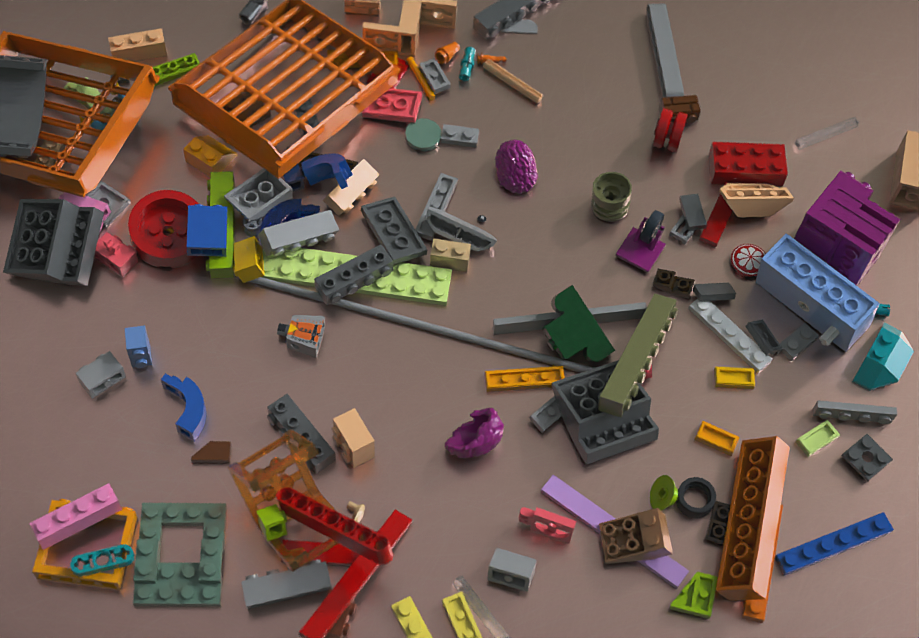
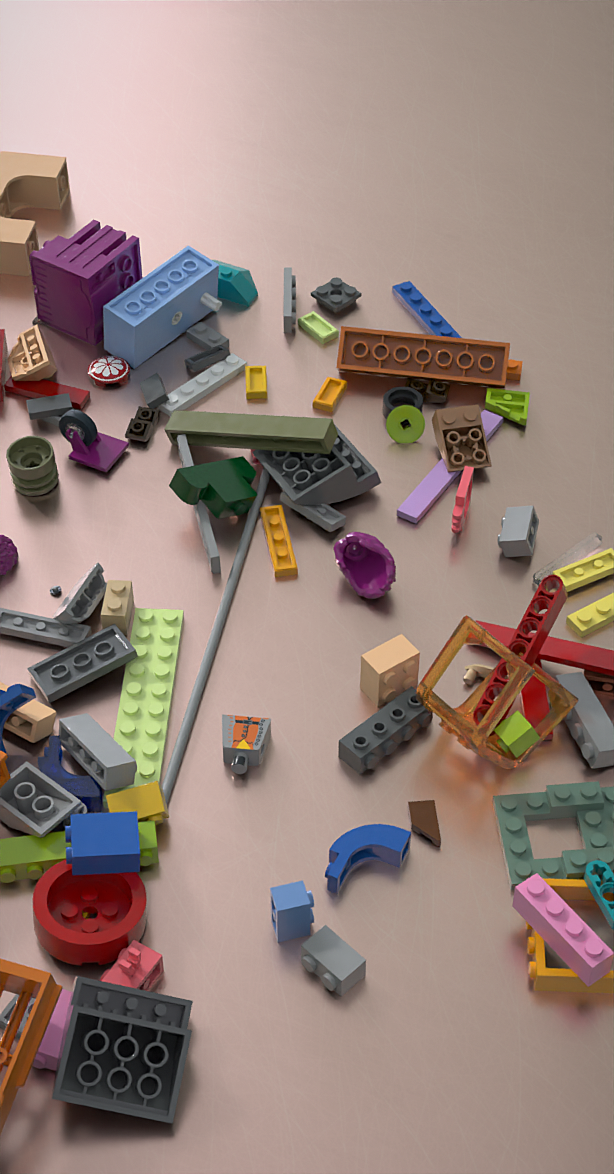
camera: 90 degrees left, 15 degrees down
dark grey brick [314,244,393,305] -> none

